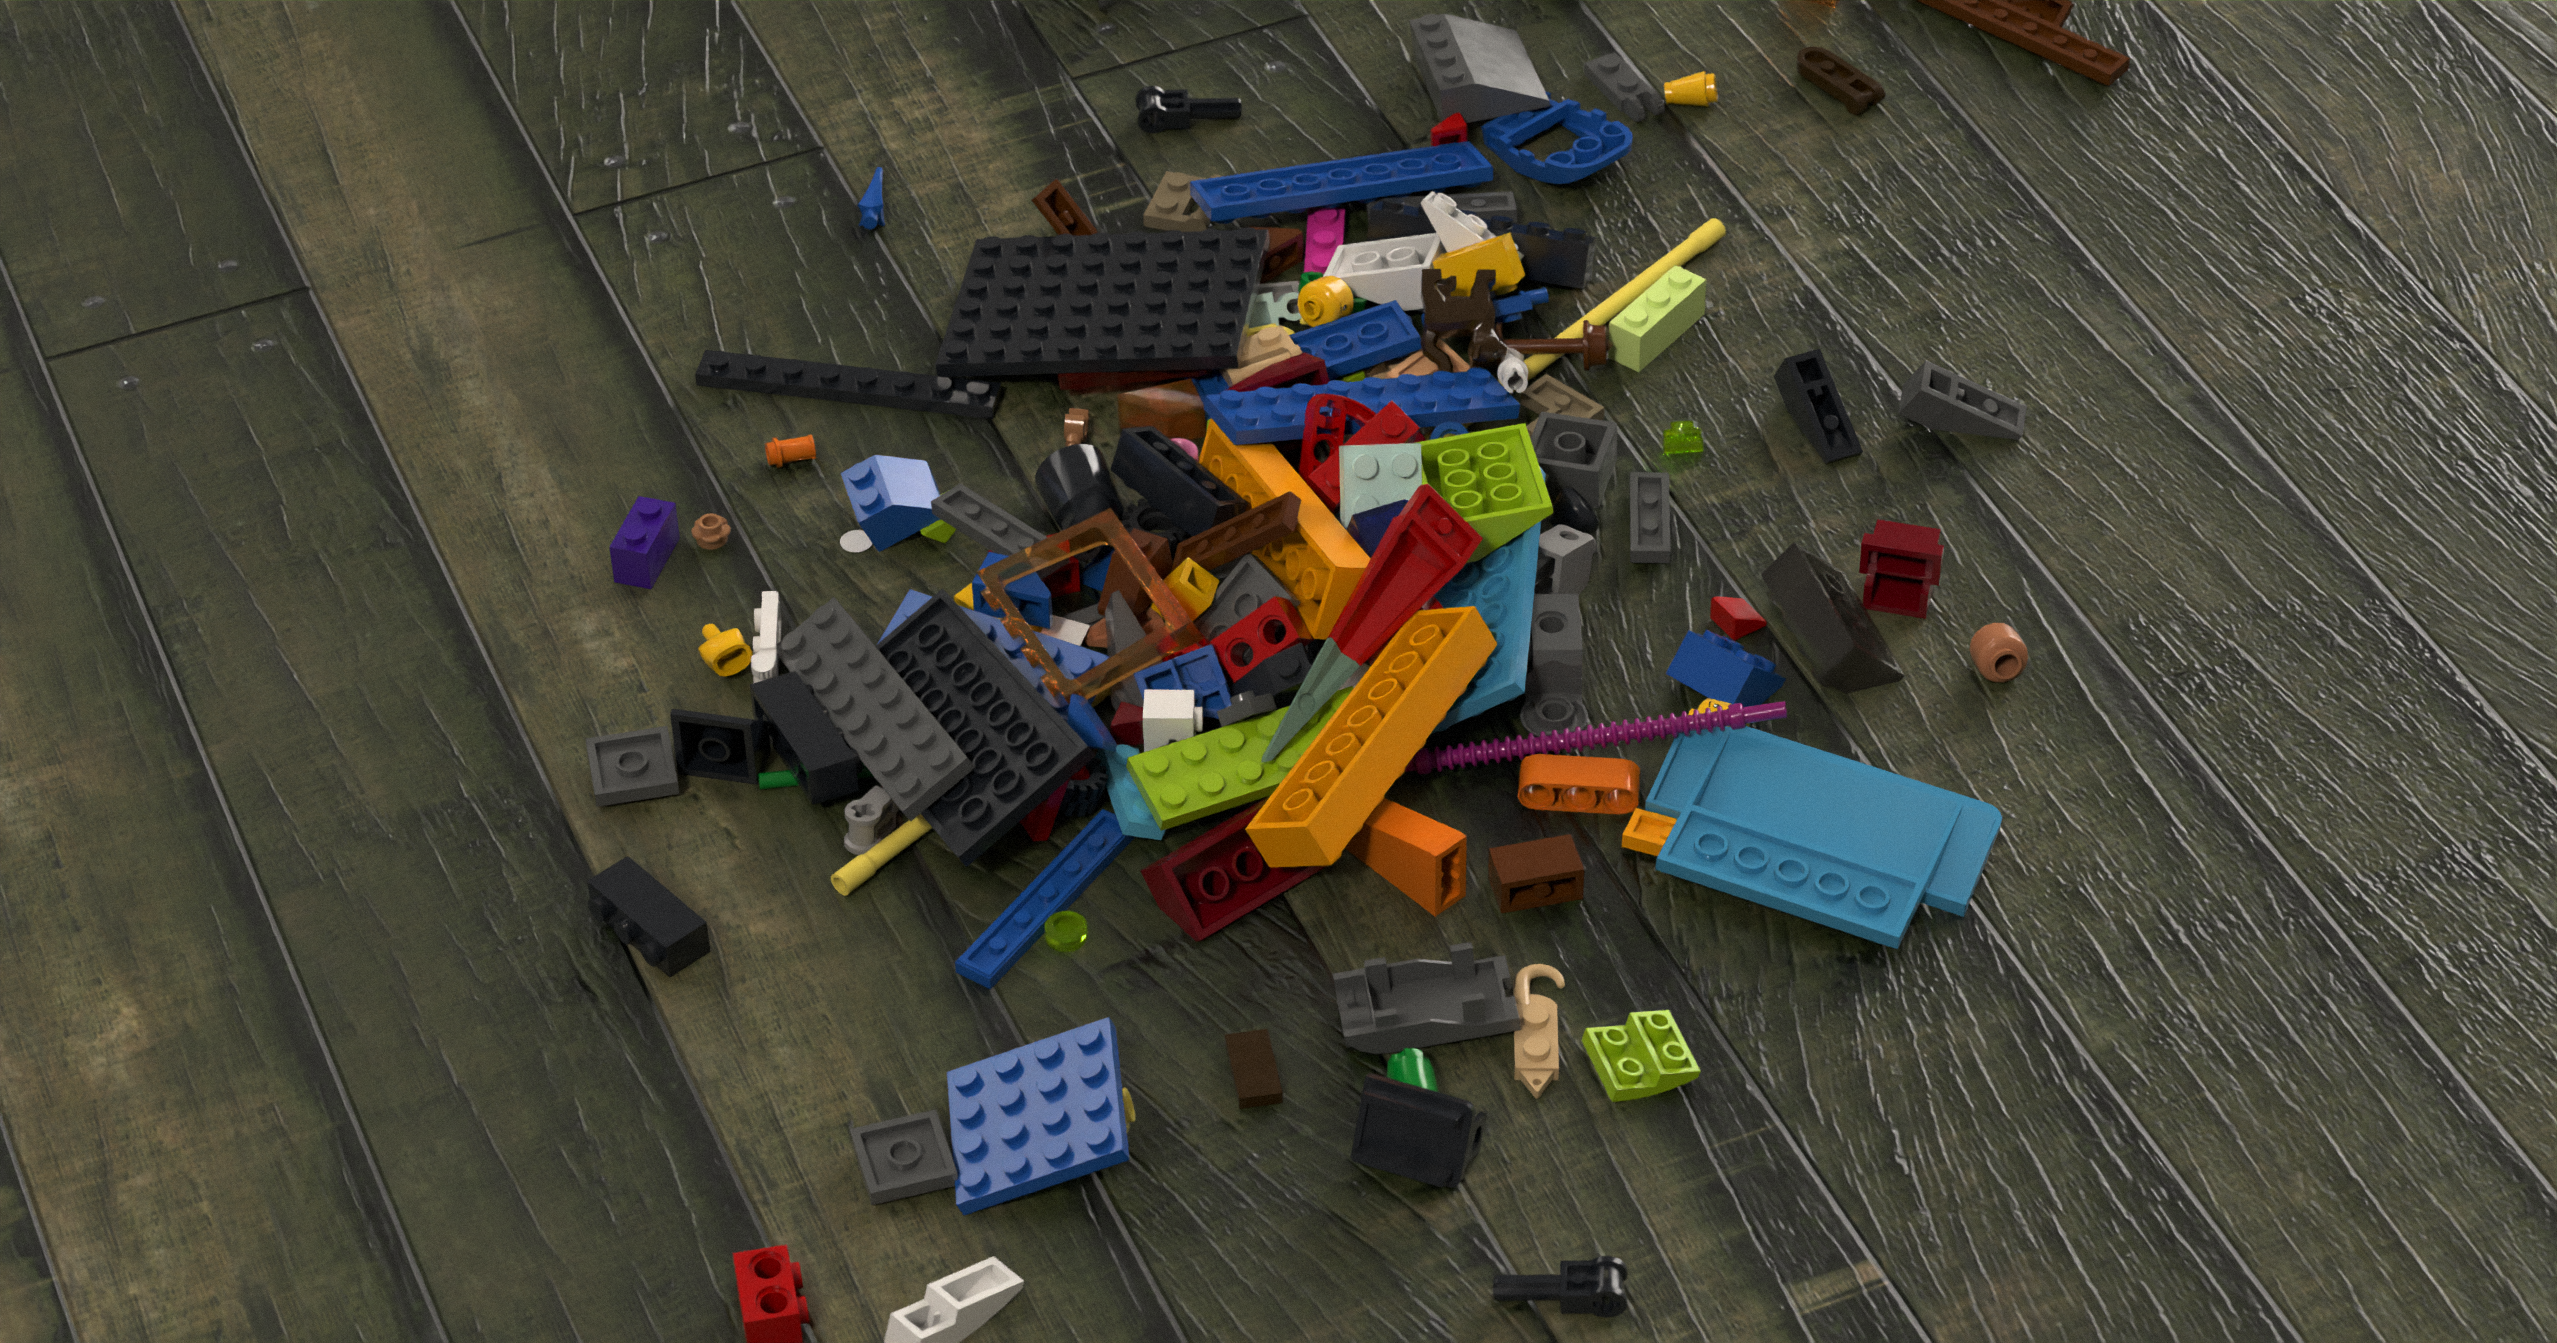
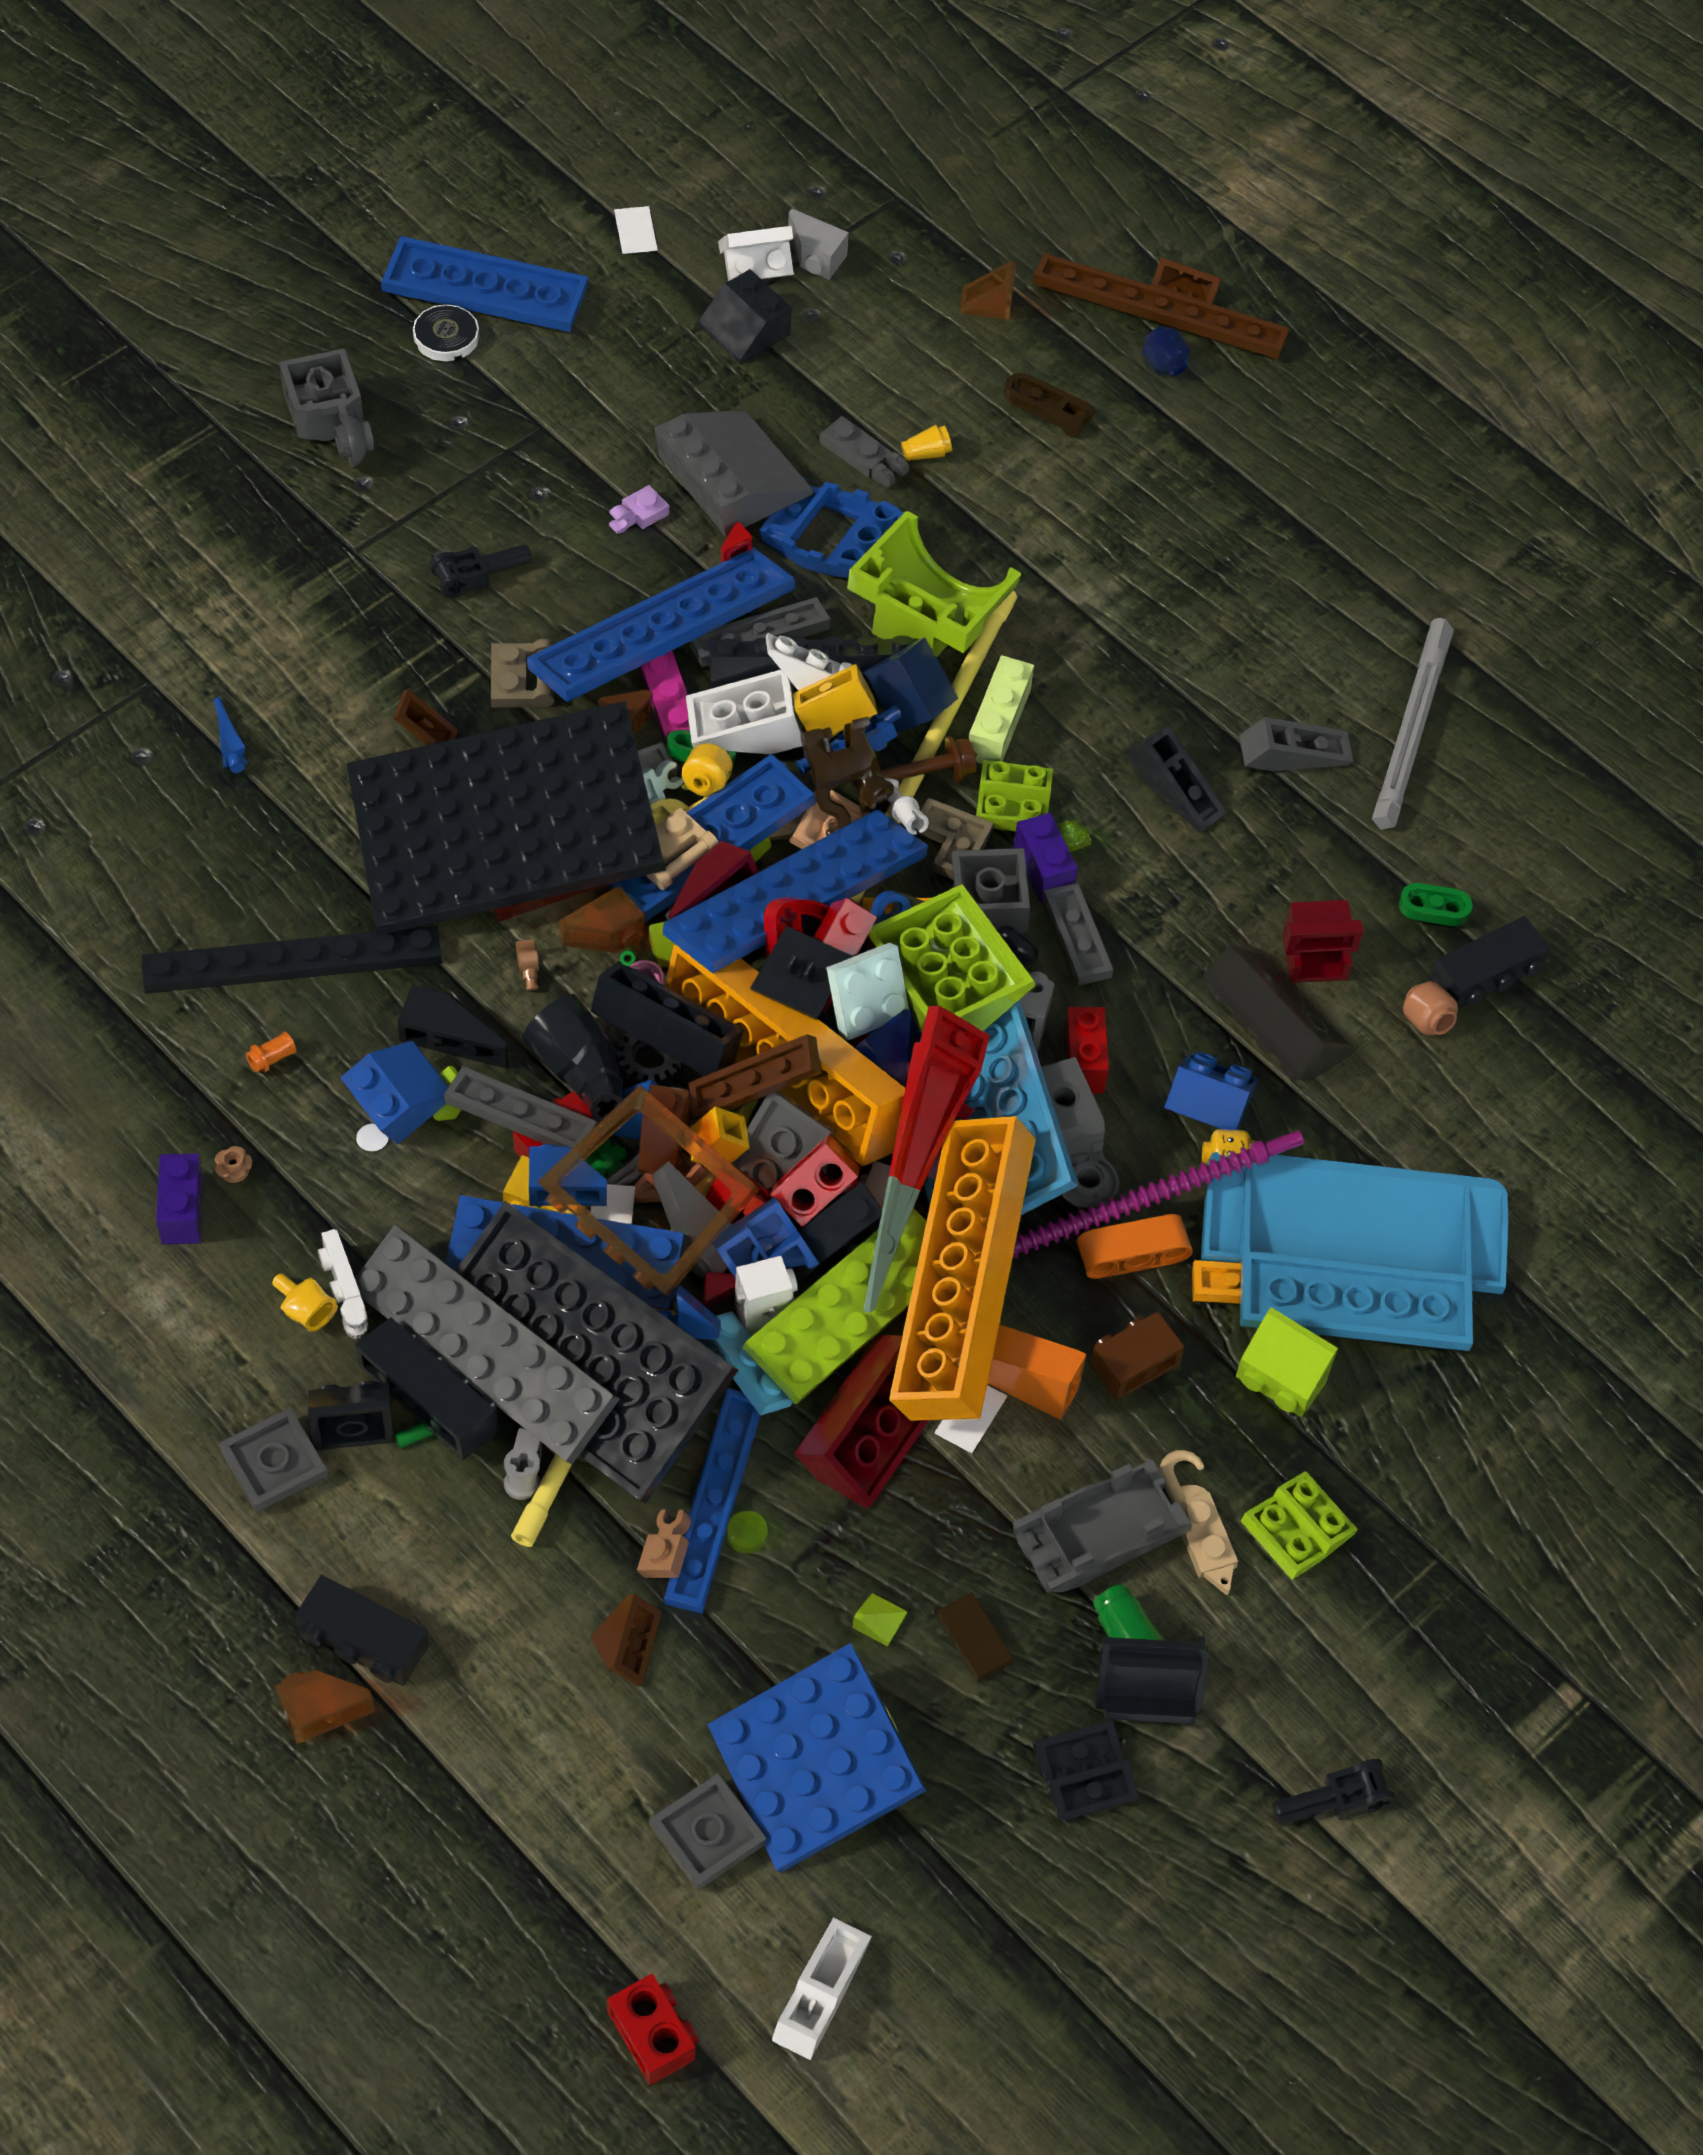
camera: 25 degrees left, 15 degrees up
dark grey plate [1216,690,1277,727] -> none
red slope [1710,596,1767,641] -> none
none -> clear orange slope [275,1670,375,1744]
none -> black slope [397,986,508,1069]
none -> green plant [581,1138,628,1178]
none -> reddish brown slope [591,1594,662,1686]
none -> lavender plate [609,485,670,534]
none -> green piece [620,946,638,966]
none -> medium nougat plate [637,1509,691,1578]
none -> black piece [750,926,853,1020]
none -> lime piece [847,511,1021,657]
none -> lime slope [852,1593,907,1647]
none -> dark blue slope [863,637,959,733]
none -> white sticker [934,1385,1007,1453]
none -> lime slope [976,760,1053,832]
none -> dark purple brick [1014,812,1078,902]
none -> black slope [1032,1720,1139,1822]
none -> red brick [1063,1007,1109,1094]
none -> clear blue head [1142,326,1191,377]
none -> lime slope [1236,1307,1338,1418]
none -> light grey piece [1372,618,1454,830]
none -> green plate [1399,883,1473,926]
none -> black brick [1430,916,1550,1009]

